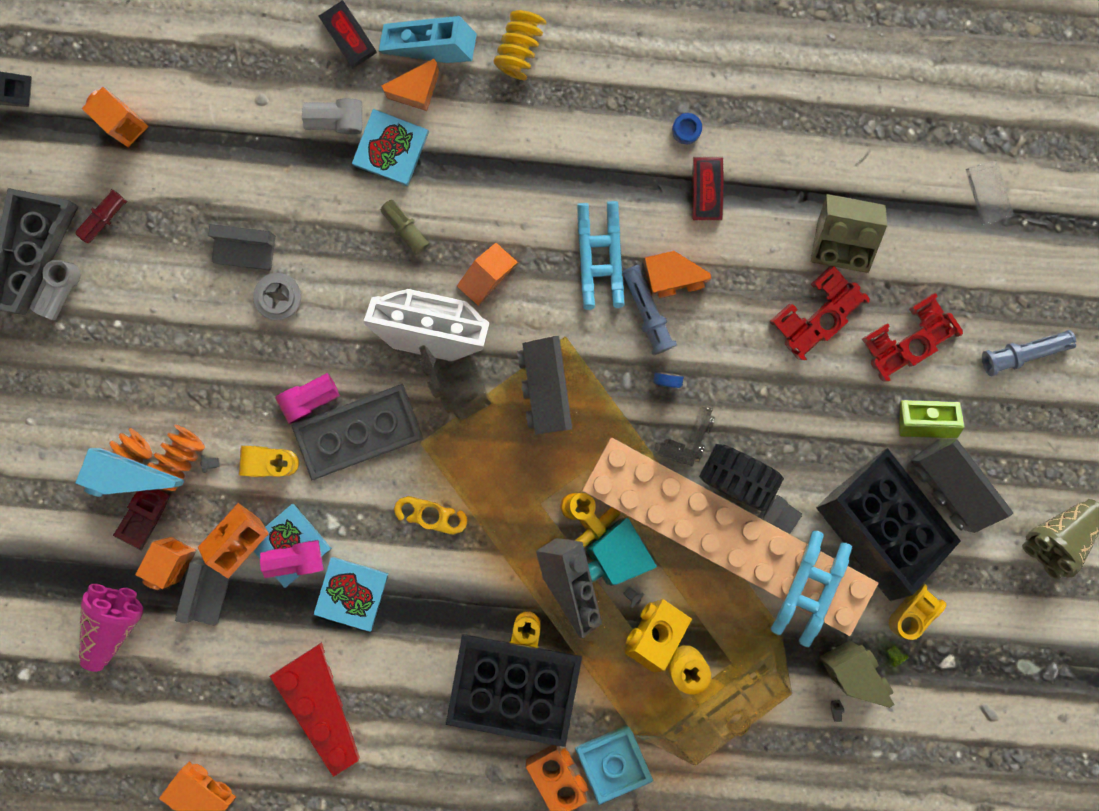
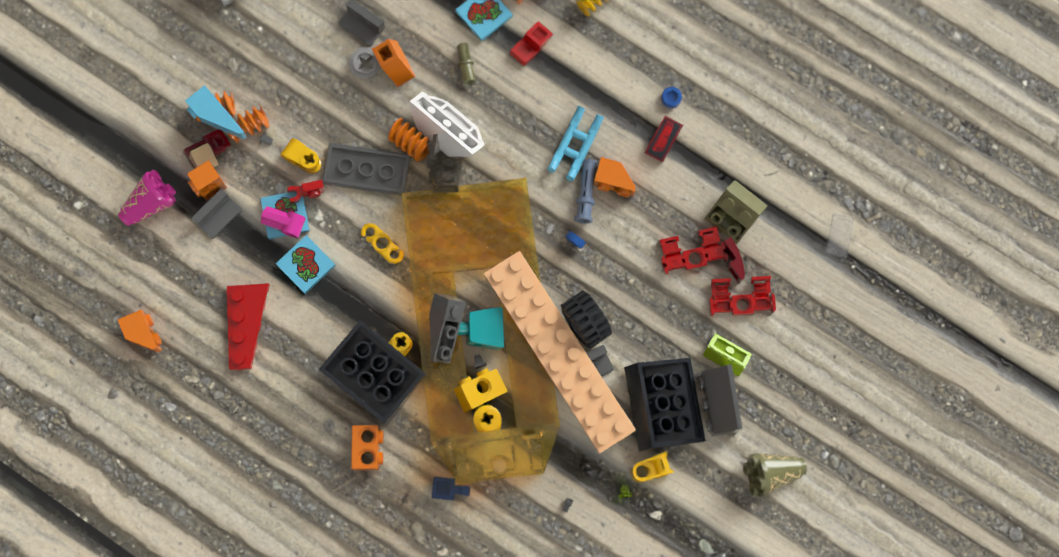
camera: 30 degrees right, 10 degrees down
orange brick [198,503,269,578] -> none
dark pink piece [275,373,340,424] -> none
orange slope [457,243,518,306] -> none
dark grey slope [517,336,572,434] -> none
yellow piece [560,493,620,548] -> none
medium azure tile [575,724,653,805] -> none
clear smoke bracket [653,407,715,467] -> none
medium azure piece [771,531,852,647] -> none
olive slope [819,640,895,708] -> none
sand blue pin [982,330,1077,376] -> none
none -> tan slope [189,143,218,168]
none -> red plate [287,180,324,203]
none -> orange slope [372,39,416,87]
none -> orange piece [388,117,434,162]
none -> dark blue plate [431,477,471,501]
none -> red slope [509,21,553,67]
none -> dark red slope [723,237,745,284]

